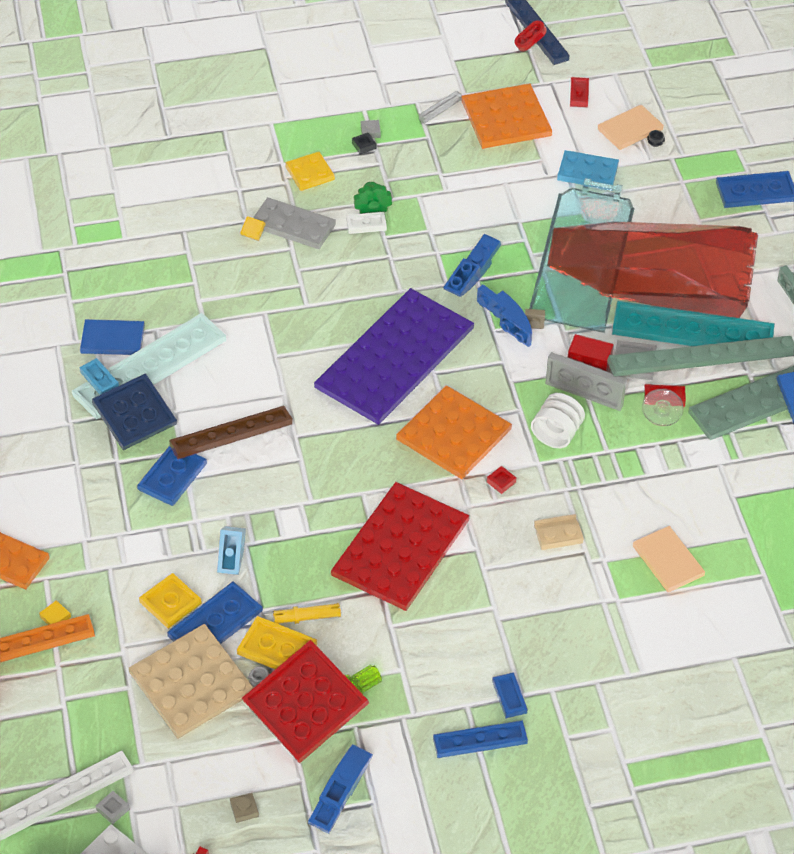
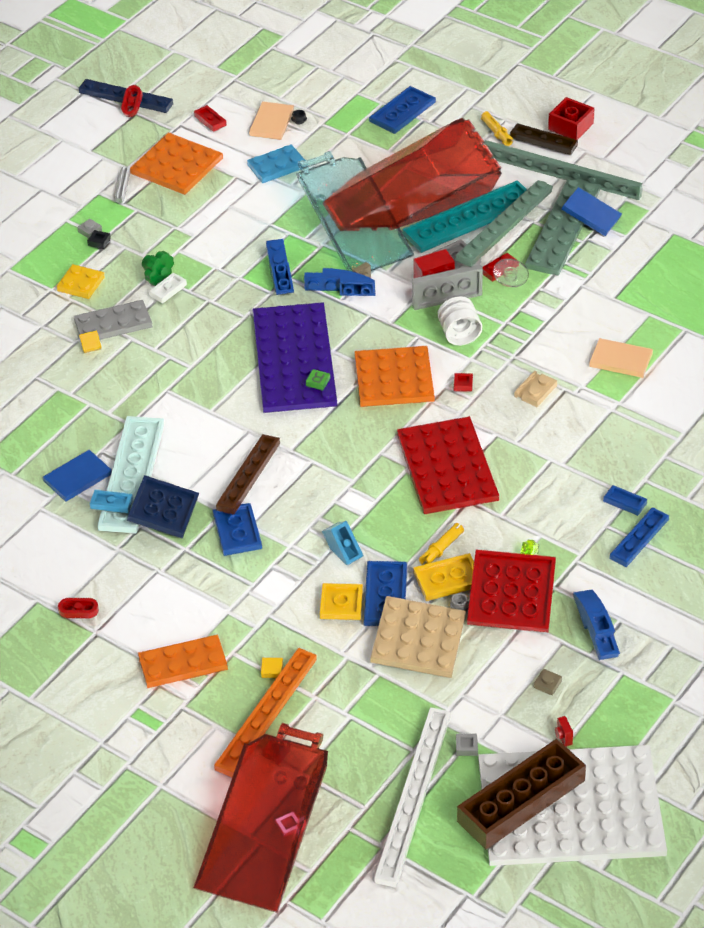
camera: 40 degrees left, 5 degrees down
none -> bright green tile [306,369,330,390]

